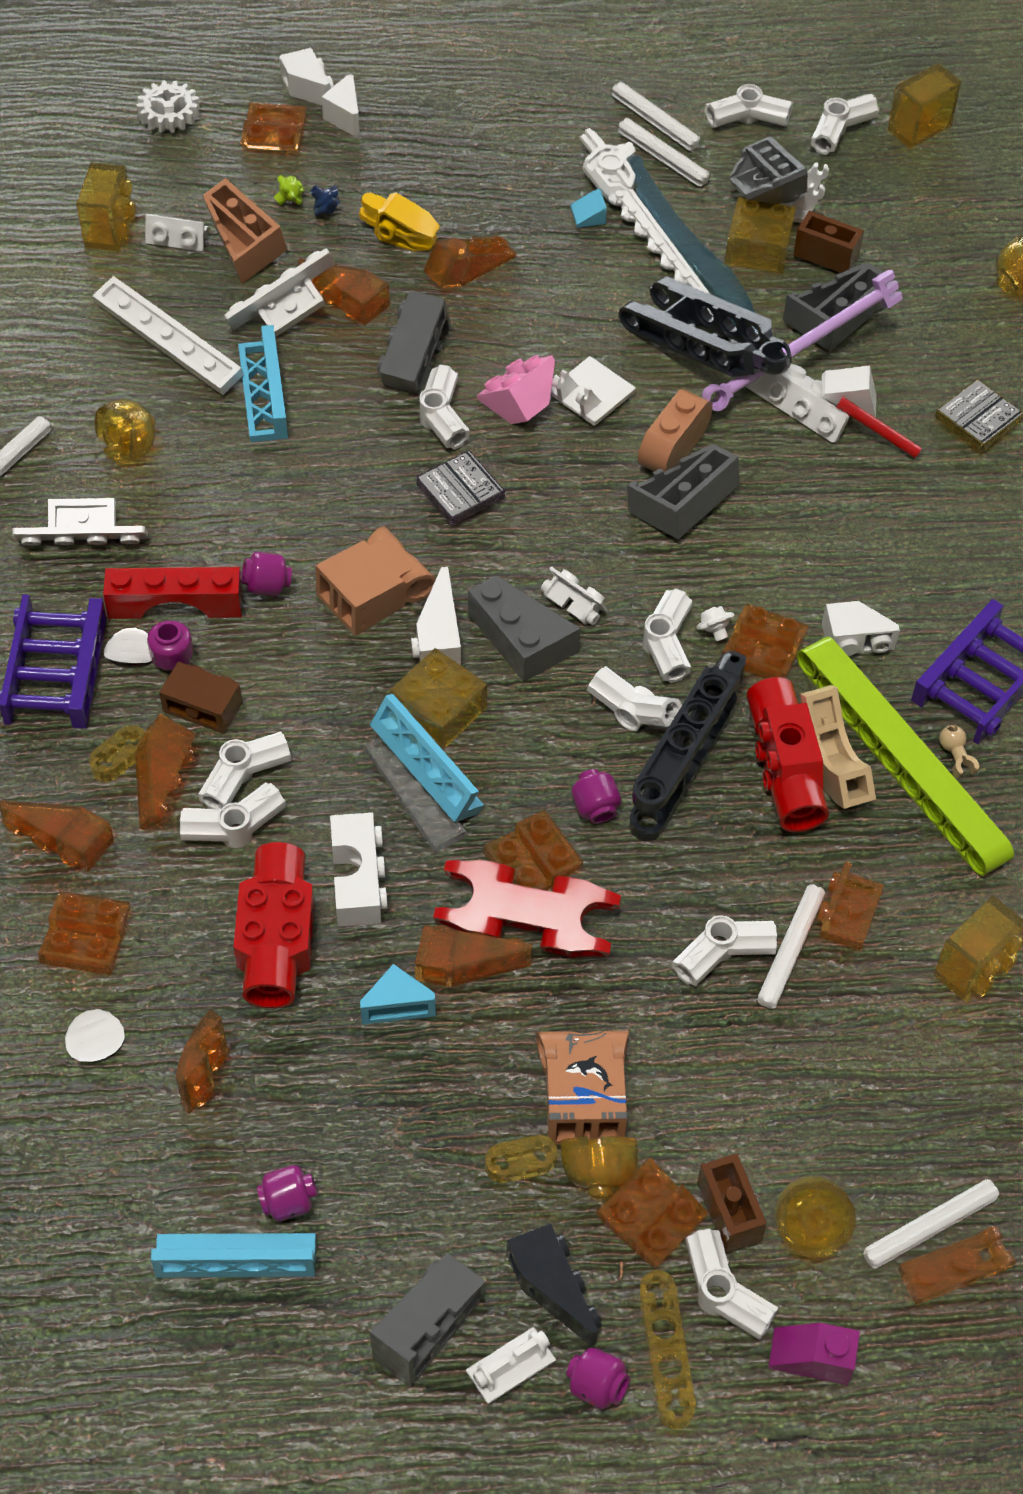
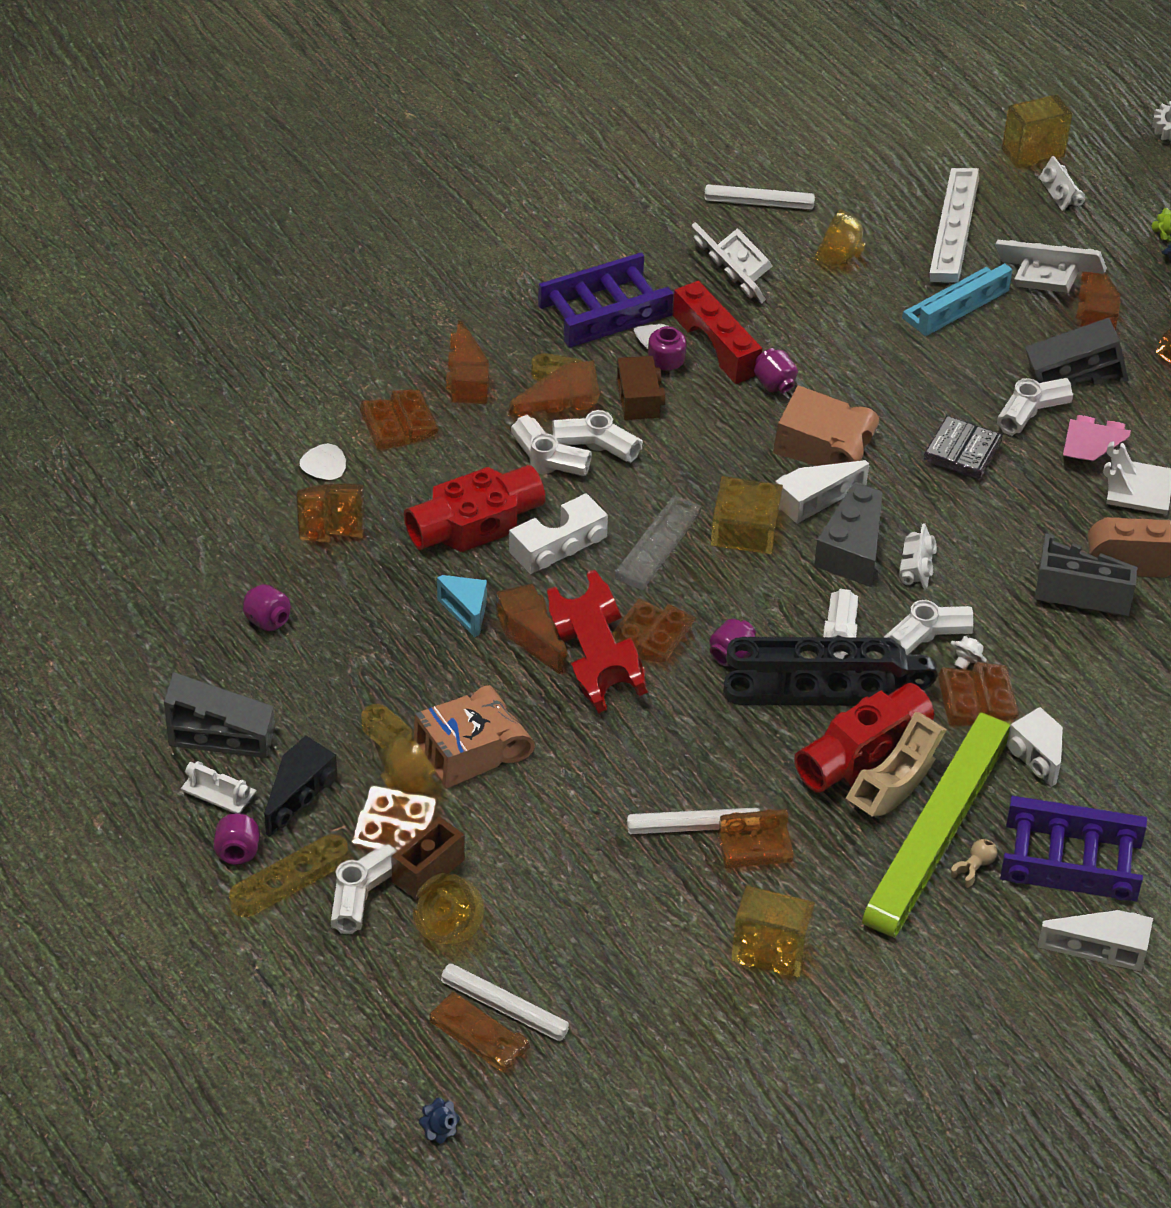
camera: 60 degrees right, 10 degrees down
medium azure fence [151,1233,316,1278] -> none
nougat wedge [203,178,288,284] -> none
medium azure fence [370,694,484,823] -> none
white piece [672,915,777,986] -> none
magenta slope [768,1322,860,1386] -> none

